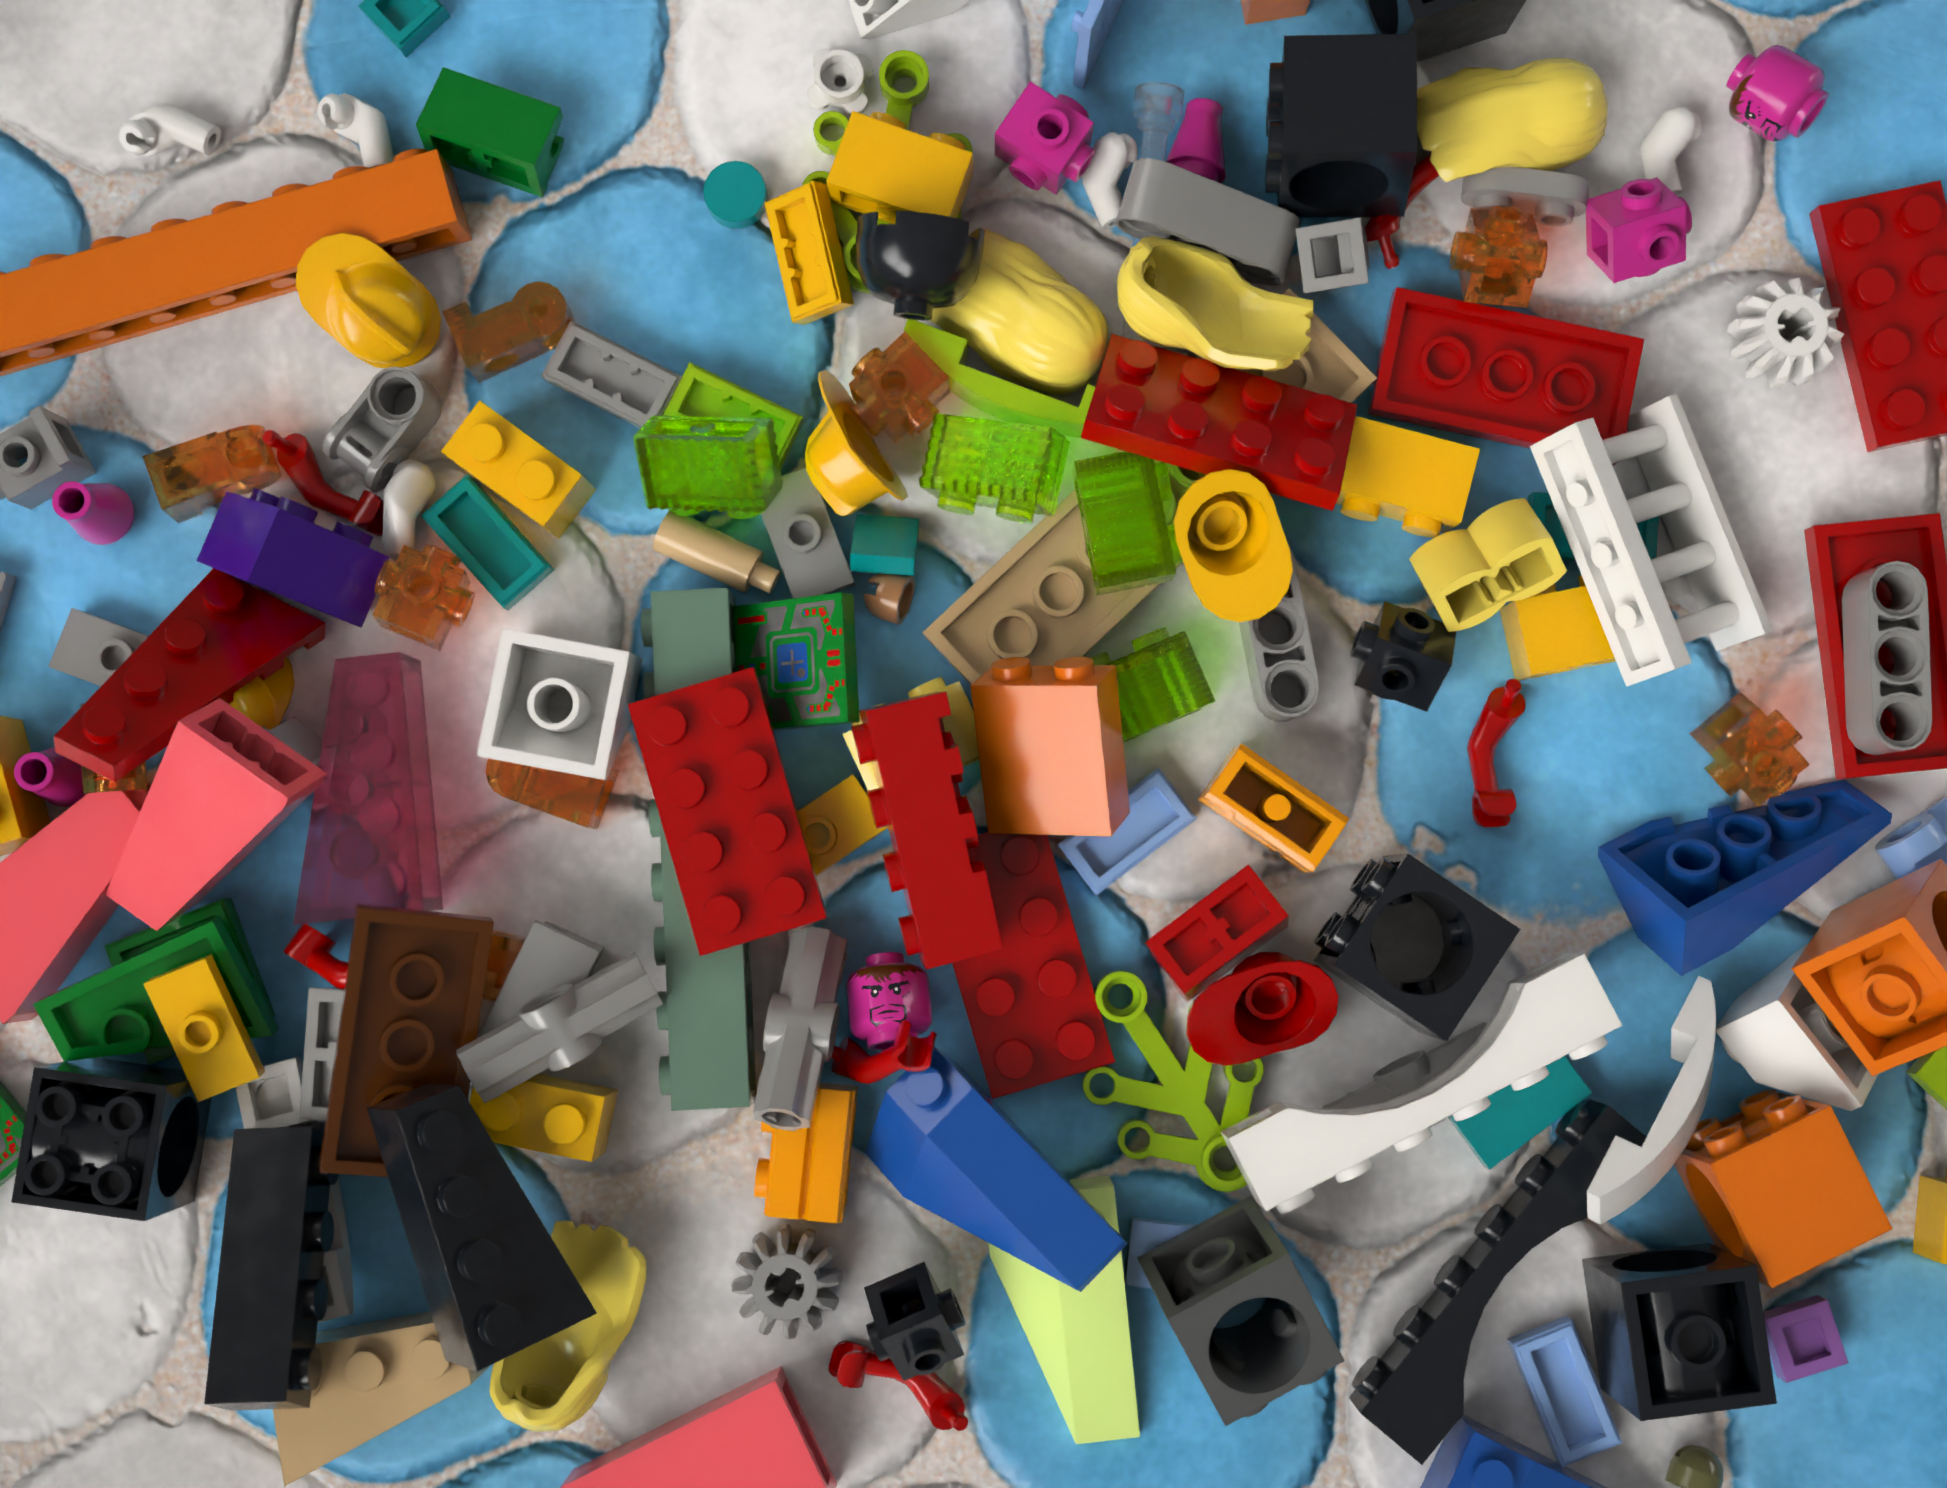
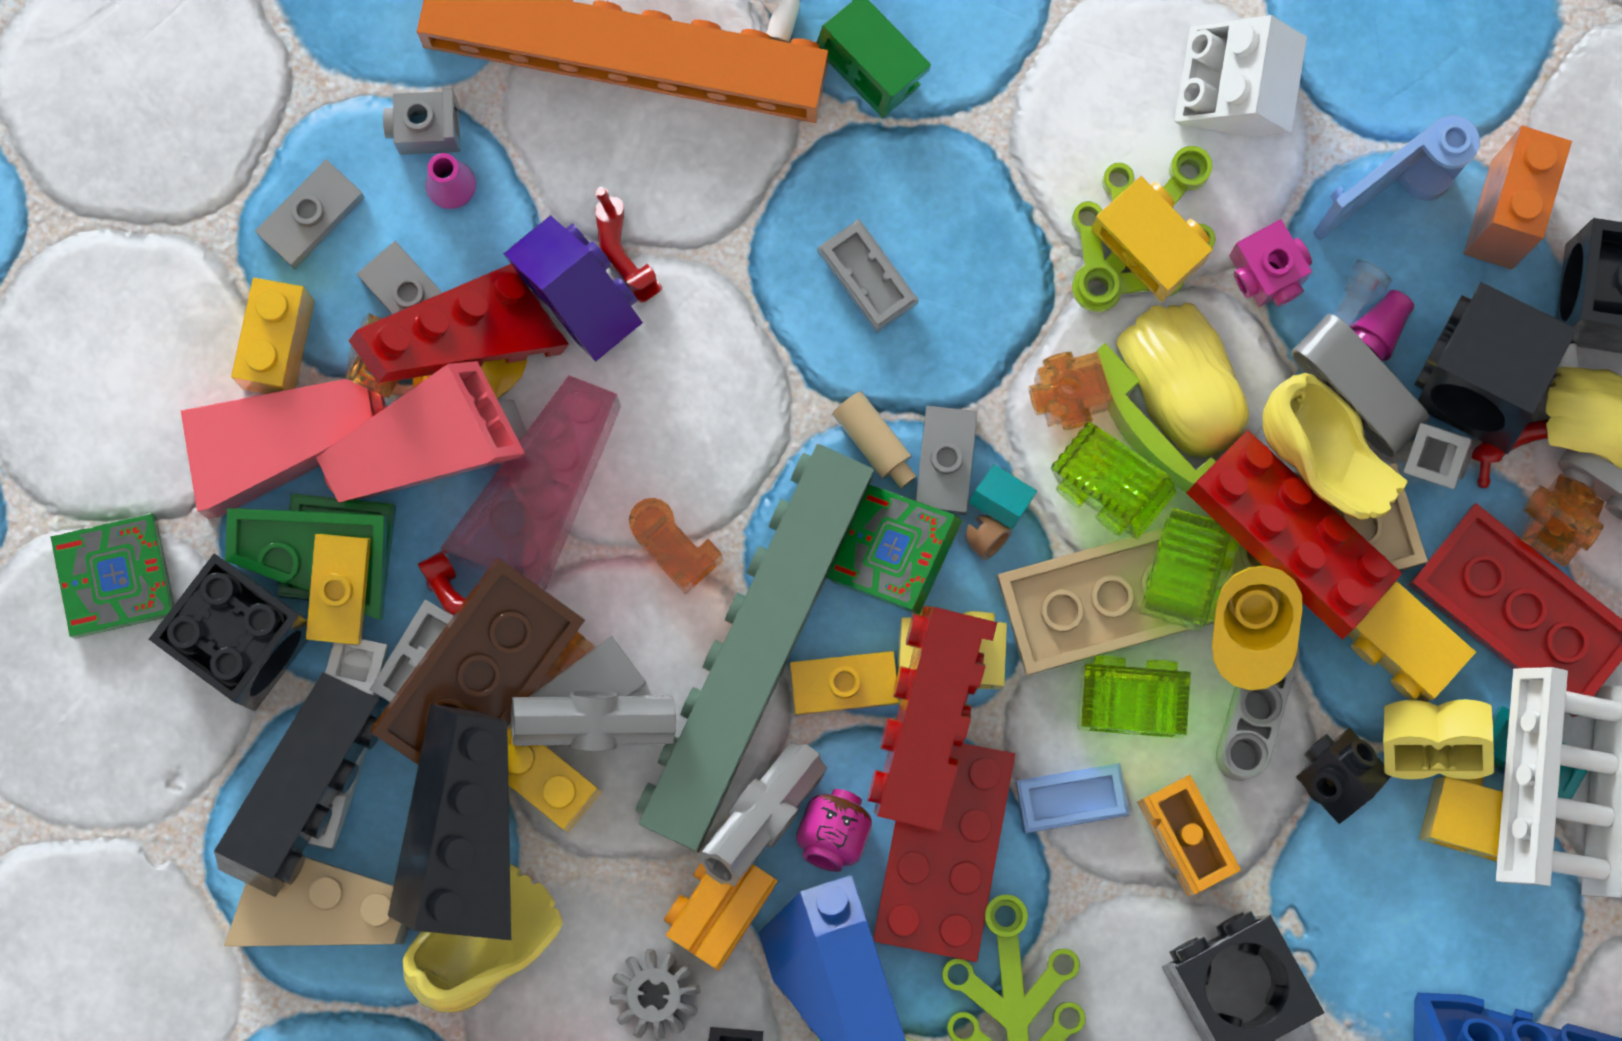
camera: 25 degrees right, 5 degrees down
dark pink cone [14,747,98,807] -> none
clear orange leg [142,425,281,523] -> none
yellow piece [296,233,441,368] -> none
light grey piece [322,366,442,492] -> none
clear orange brick [372,544,475,651] -> none
white arm [382,459,435,554] -> none
teal tile [420,474,555,611] -> none
yellow brick [441,400,596,539] -> none
clear orange leg [442,281,575,383] -> none
white slope [476,628,643,781] -> none
red plate [628,667,828,956] -> none
clear neon green brick [633,415,783,519] -> none
lime plate [662,362,804,477] -> none
teal tile [703,161,768,229] -> none
yellow plate [764,180,854,325] -> none
yellow piece [805,369,908,516] -> none
white plate [807,48,874,115] -> none
red piece [831,1020,937,1084] -> none
black cylinder [856,211,985,320] -> none
orange brick [970,657,1130,837] -> none
white arm [1082,132,1138,229] -> none
red hinge [1145,864,1289,1002] -> none
red piece [1186,952,1338,1066] -> none
red piece [1467,679,1525,827] -> none
clear orange brick [1690,692,1810,807] -> none

